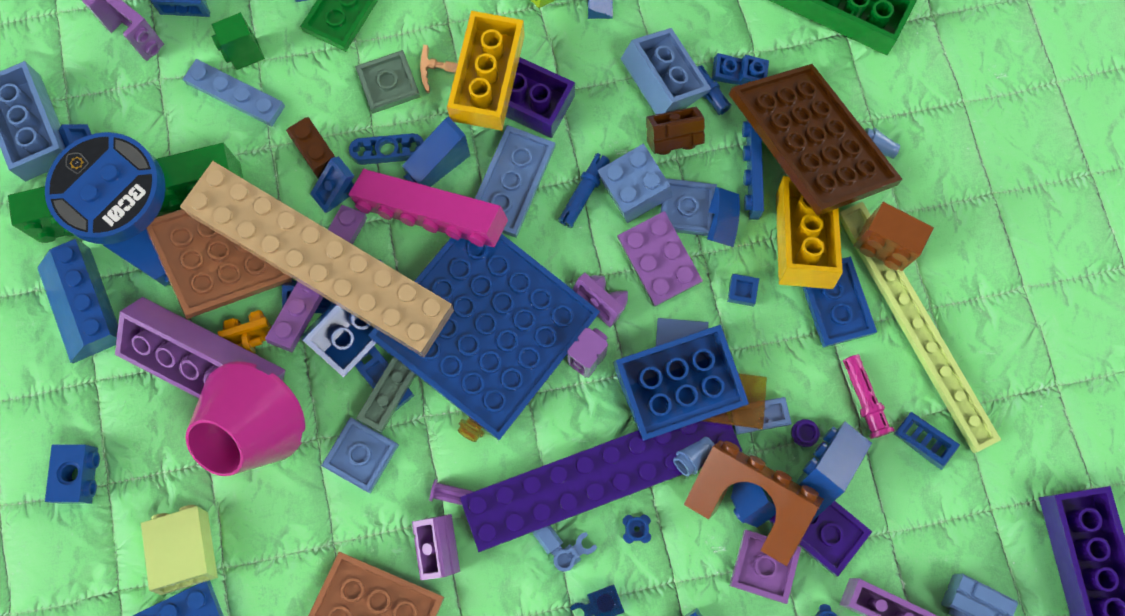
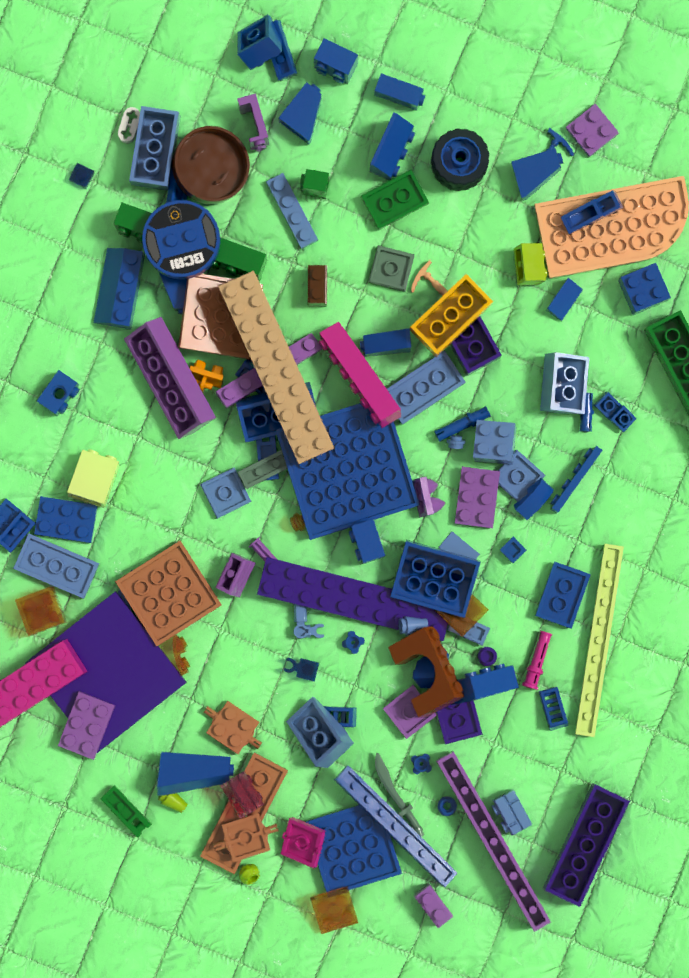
camera: 30 degrees right, 10 degrees up
dark pink cone [186,361,305,476] -> none
blue slope [310,156,354,213] -> none
blue beam [349,133,424,165] -> none
medium lavender brick [567,328,608,378] -> none
reddish brown brick [646,106,705,155] -> none
reddish brown plate [729,64,902,216] -> none
yellow brick [776,176,843,289] -> none
dark orange brick [853,202,934,271] -> none
medium blue cone [865,128,900,159] -> none
none -> reddish brown piece [172,126,250,204]
none -> blue brick [349,519,385,564]
none -> medium blue plate [447,435,466,449]

